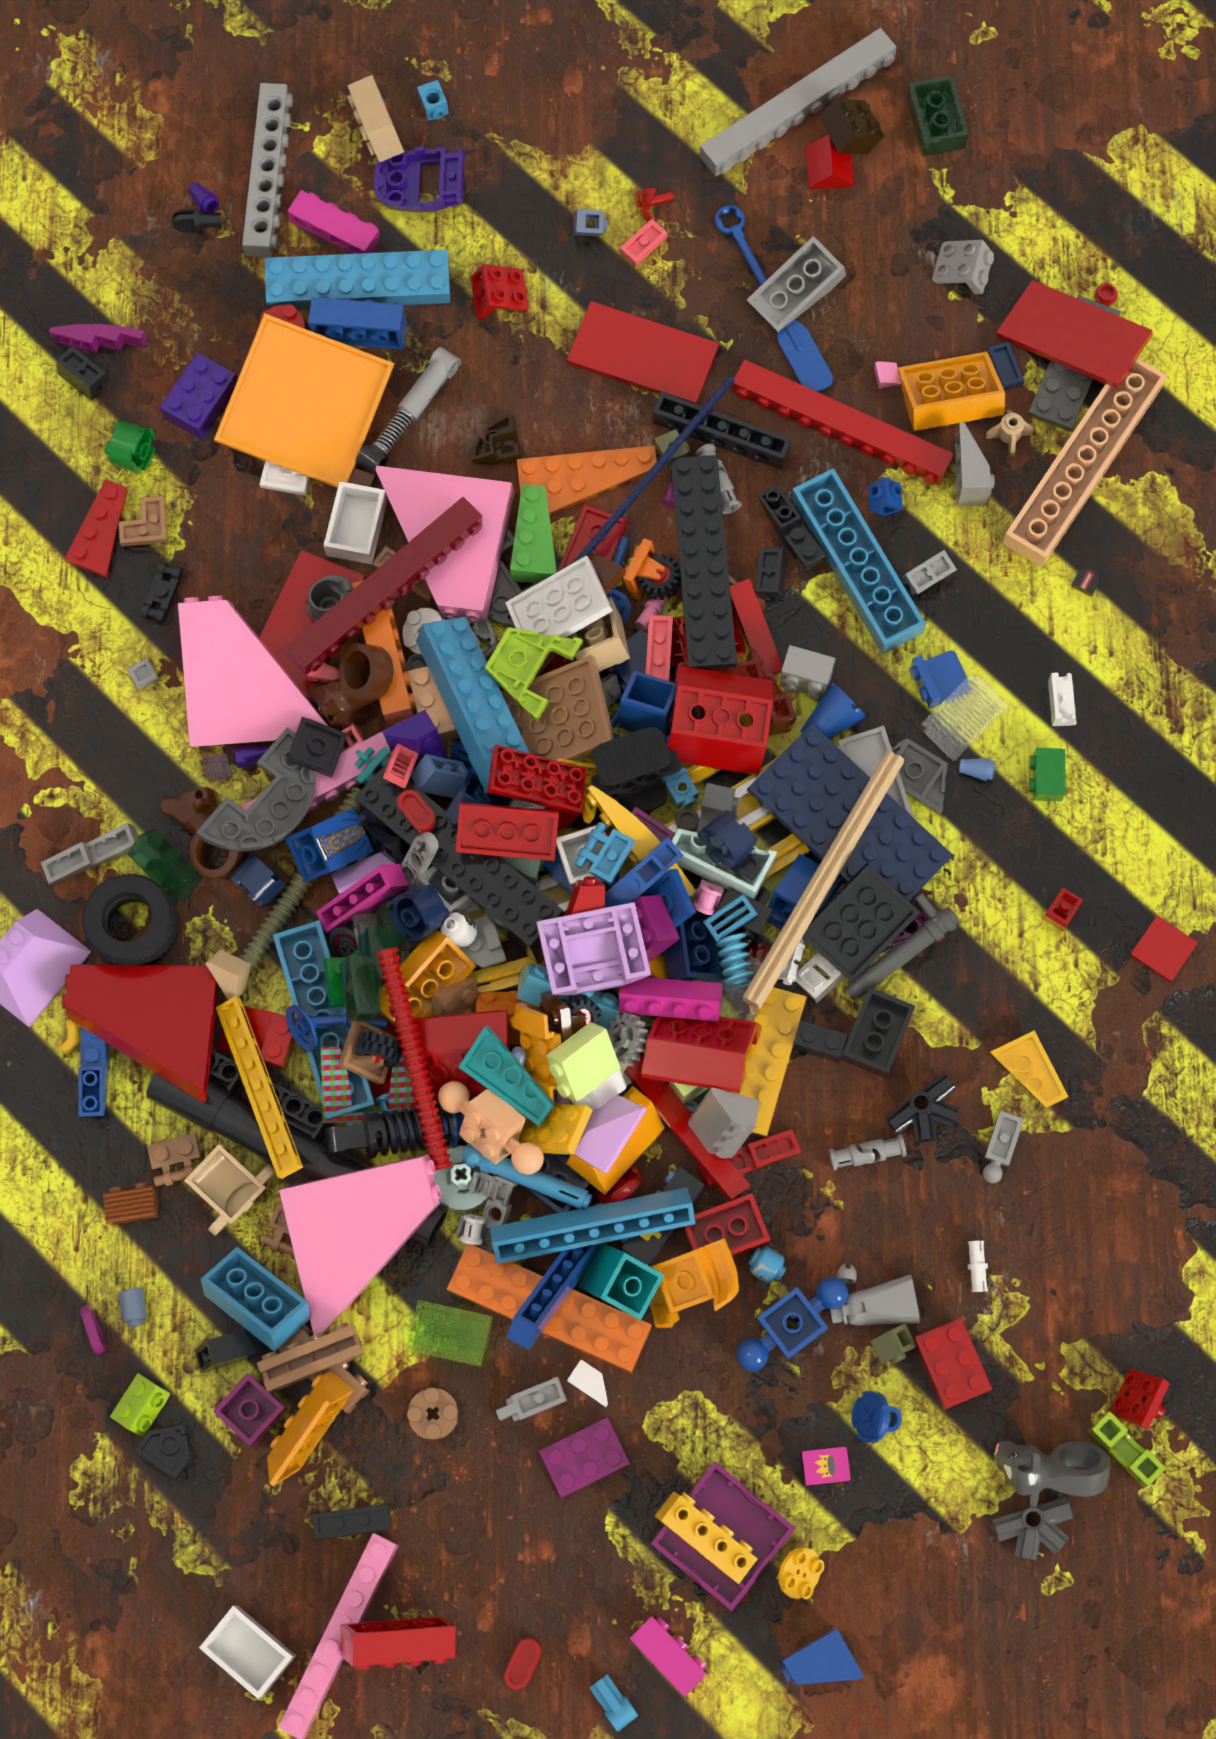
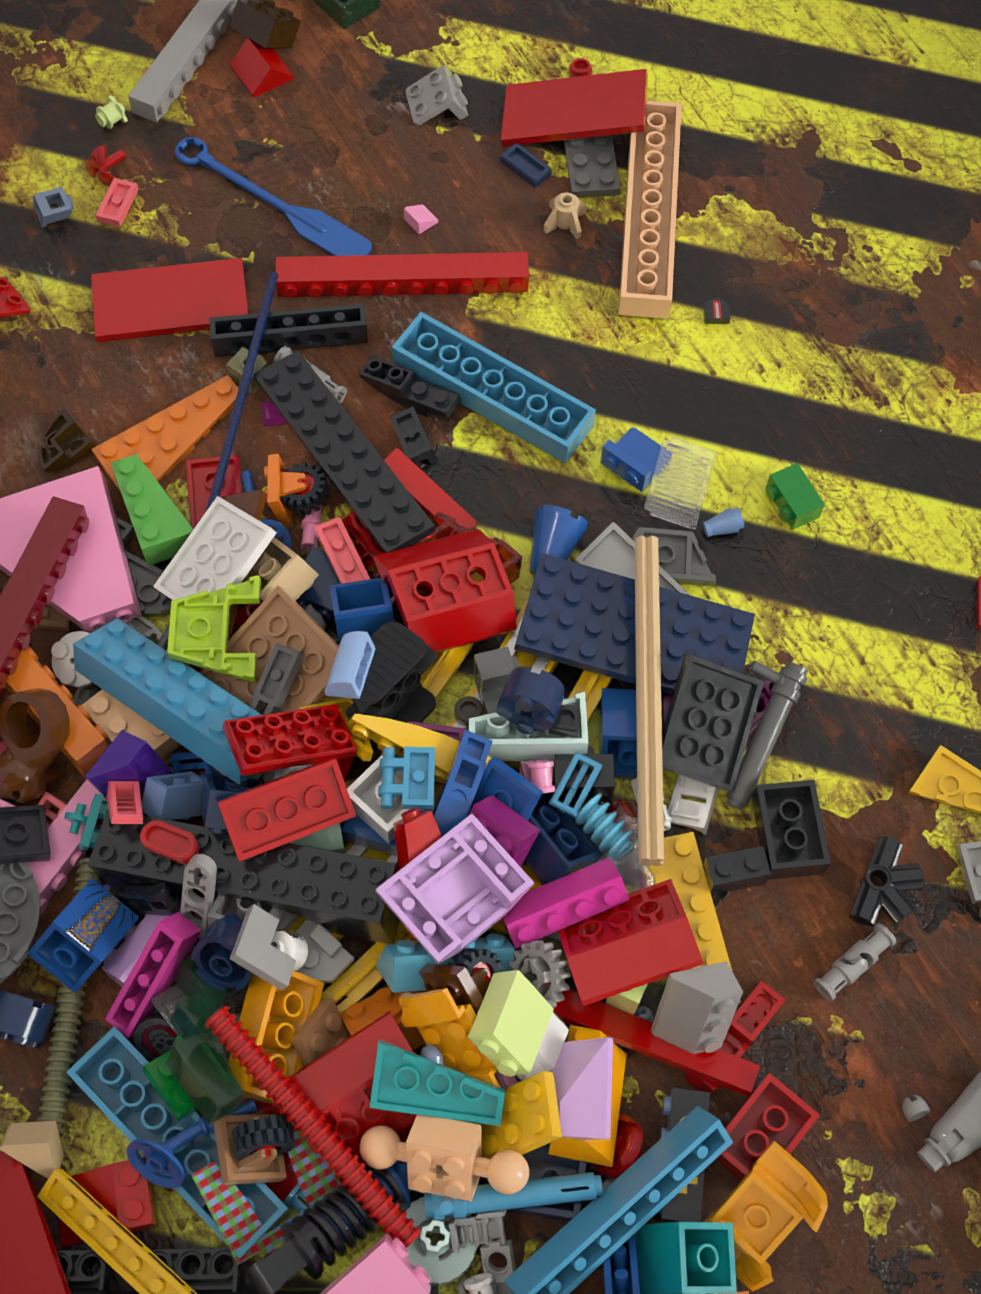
camera: 35 degrees left, 10 degrees down
dark azure brick [663,767,699,809] -> none
blue brick [736,1277,848,1371] -> none
light grey slope [747,236,846,332] -> none
dark azure head [747,1246,786,1283] -> none
light grey brick [779,645,836,700] -> none
blue brick [868,477,903,517] -> none
light orange slope [898,352,1005,431] -> none
light grey hinge [900,550,957,595] -> none
light grey slope [955,423,994,506] -> none
red slope [1043,887,1083,932] -> none
white hinge [1048,673,1076,726] -> none
none -> yellowish green brick [95,95,128,129]
none -> light grey tile [229,904,296,991]
none -> dark grey hinge [250,643,305,715]
none -> light blue brick [325,631,376,699]

